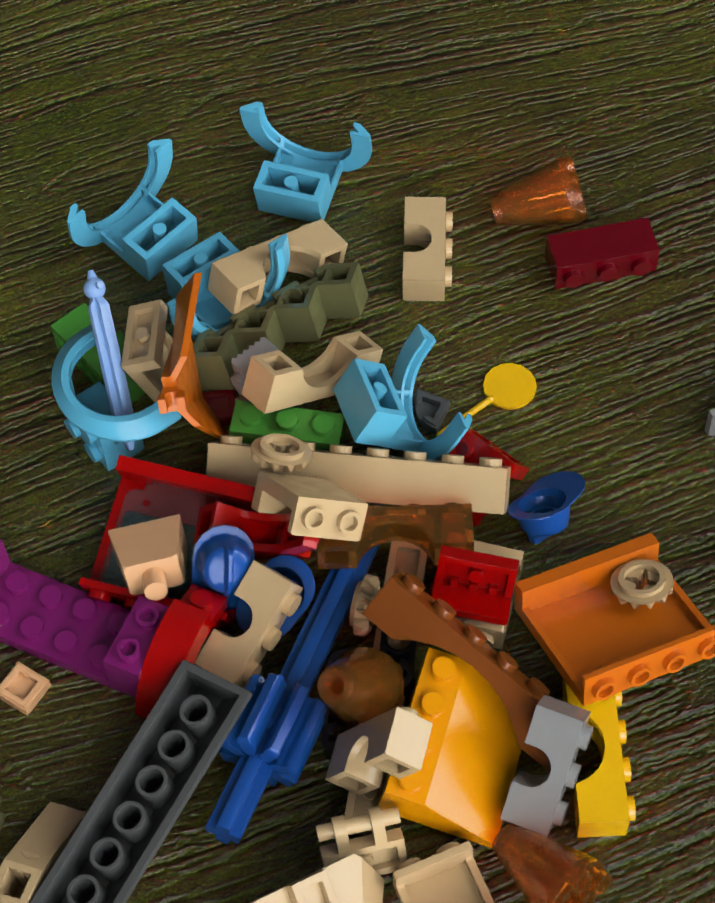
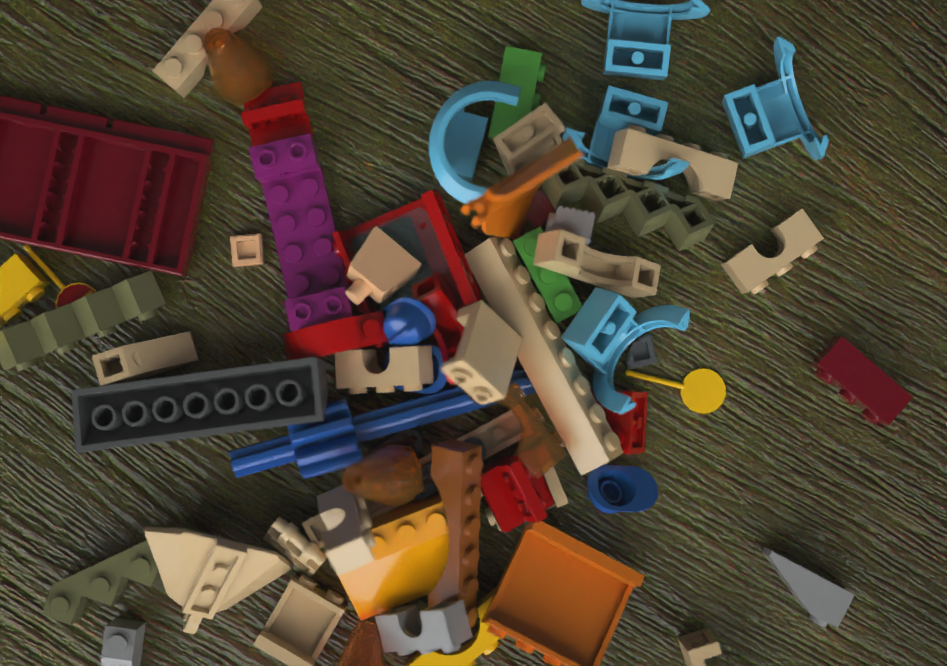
camera: 45 degrees right, 30 degrees up
light blue wheel [83,270,135,451] -> none
tan gear [251,434,312,474] -> none
tan gear [349,574,381,637] -> none
clear orange cone [490,155,589,225] -> none
tan gear [610,559,674,610] -> none

